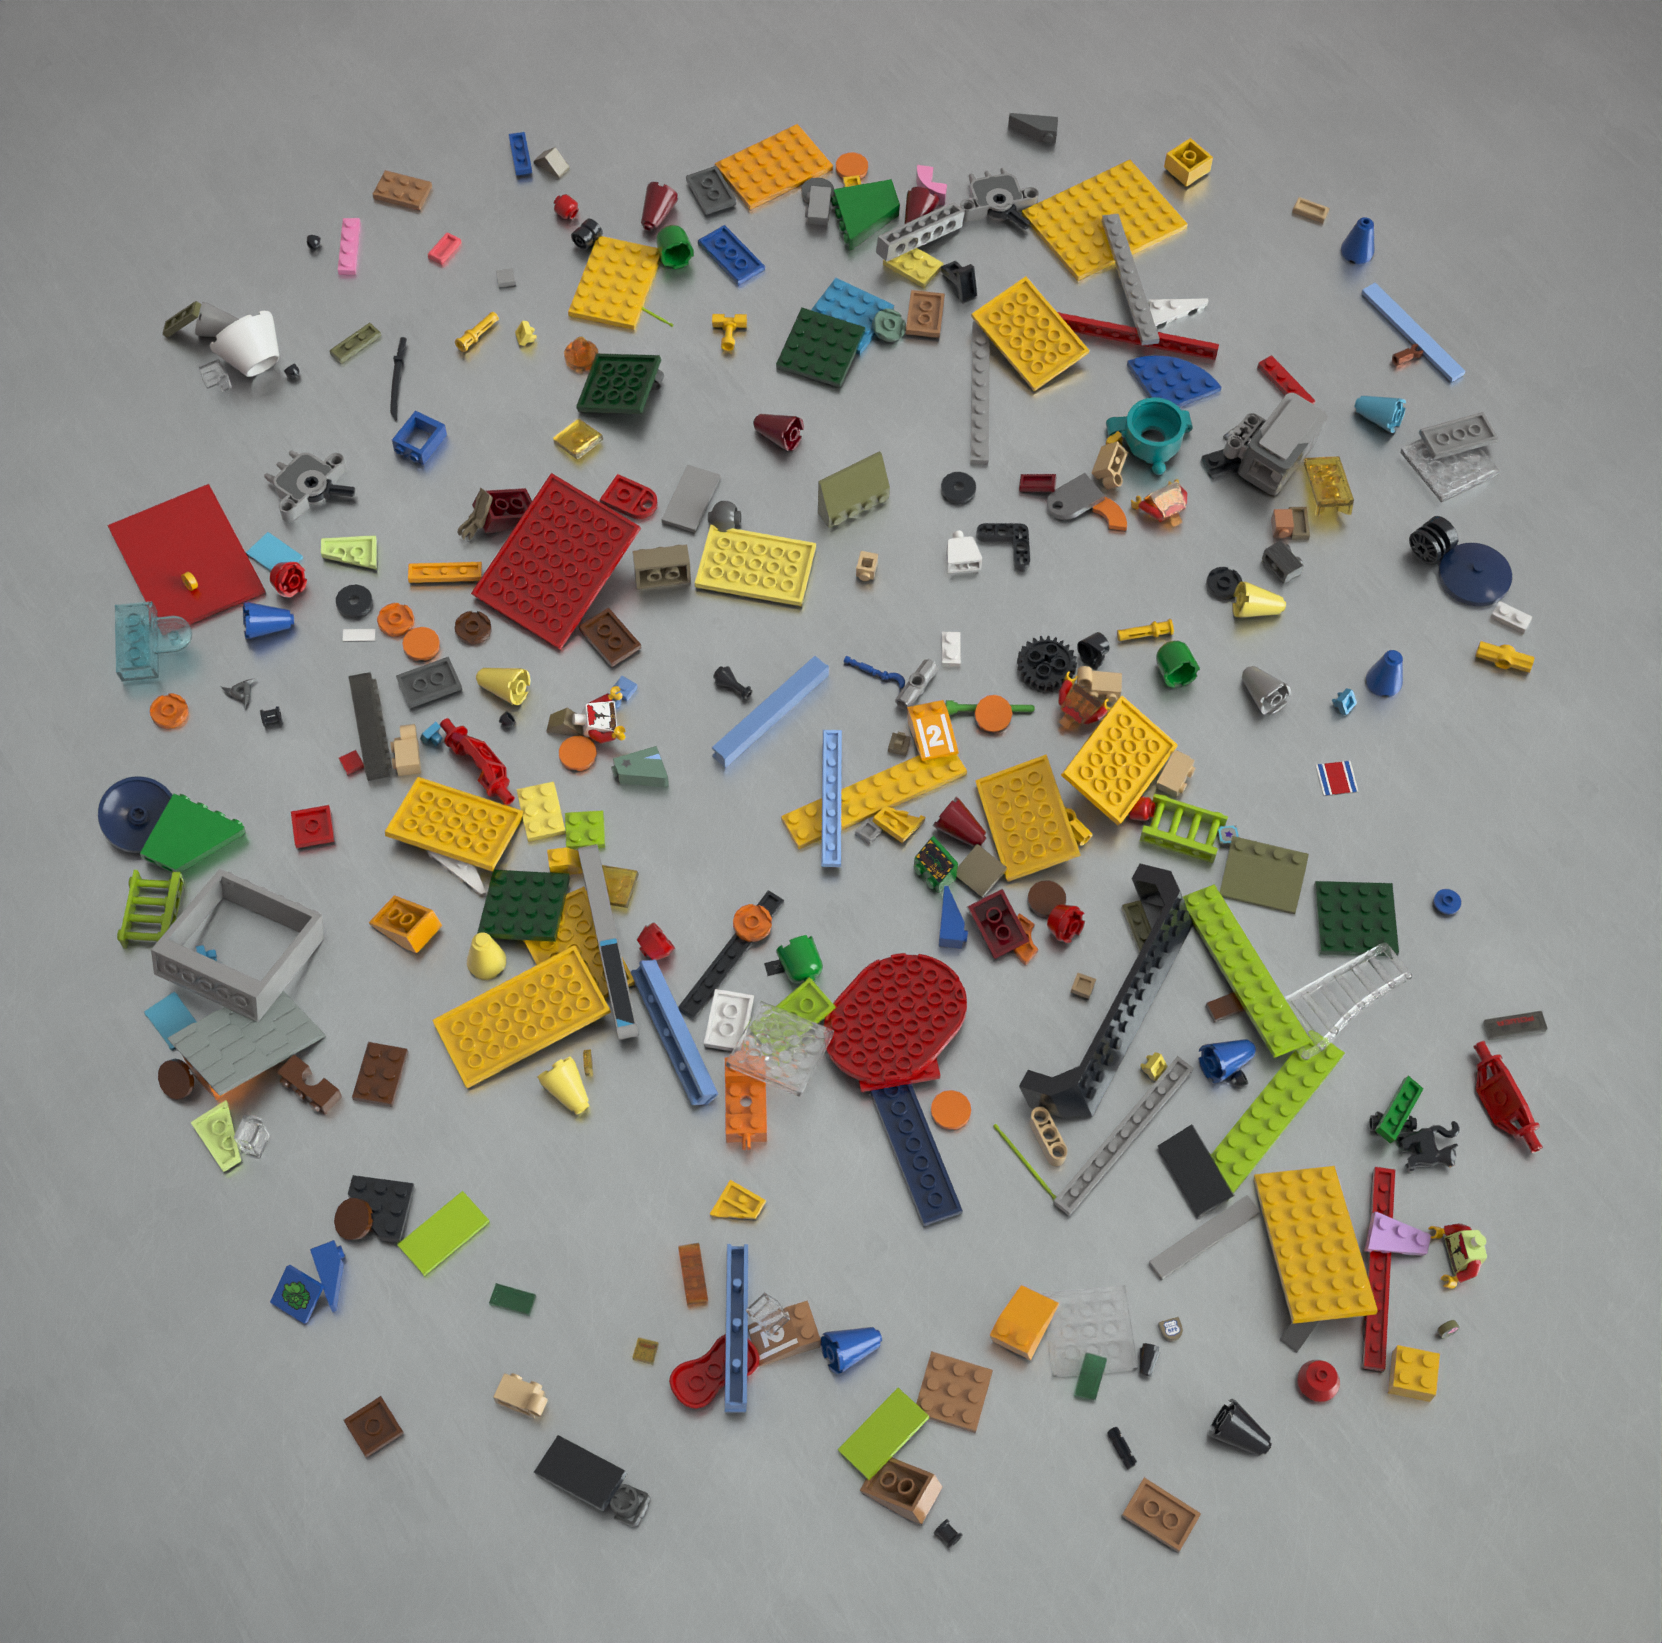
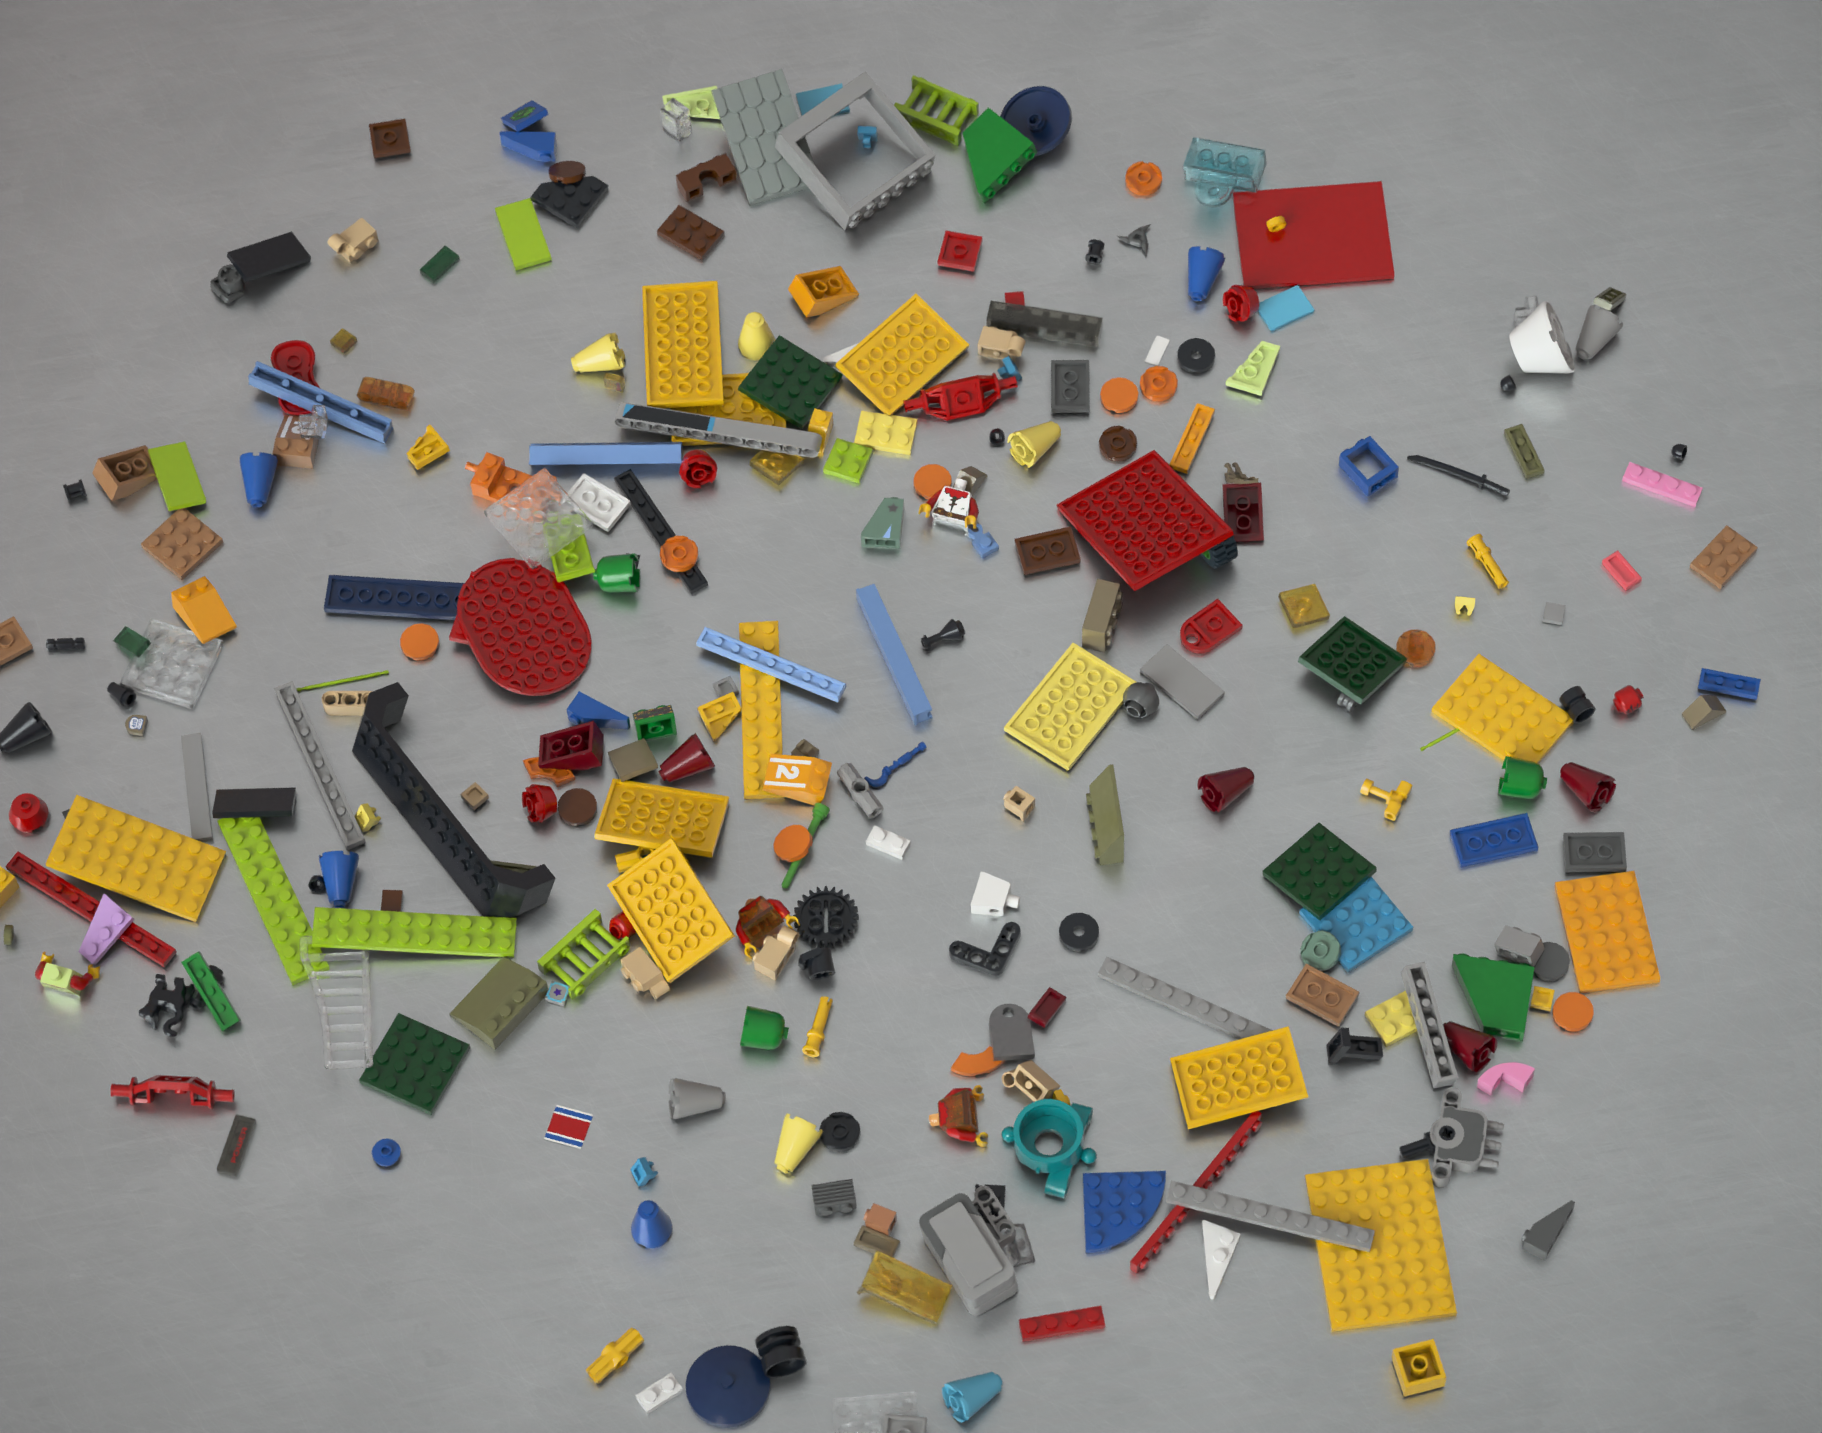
camera: 120 degrees right, 0 degrees up
piece [264,450,355,522] -> none

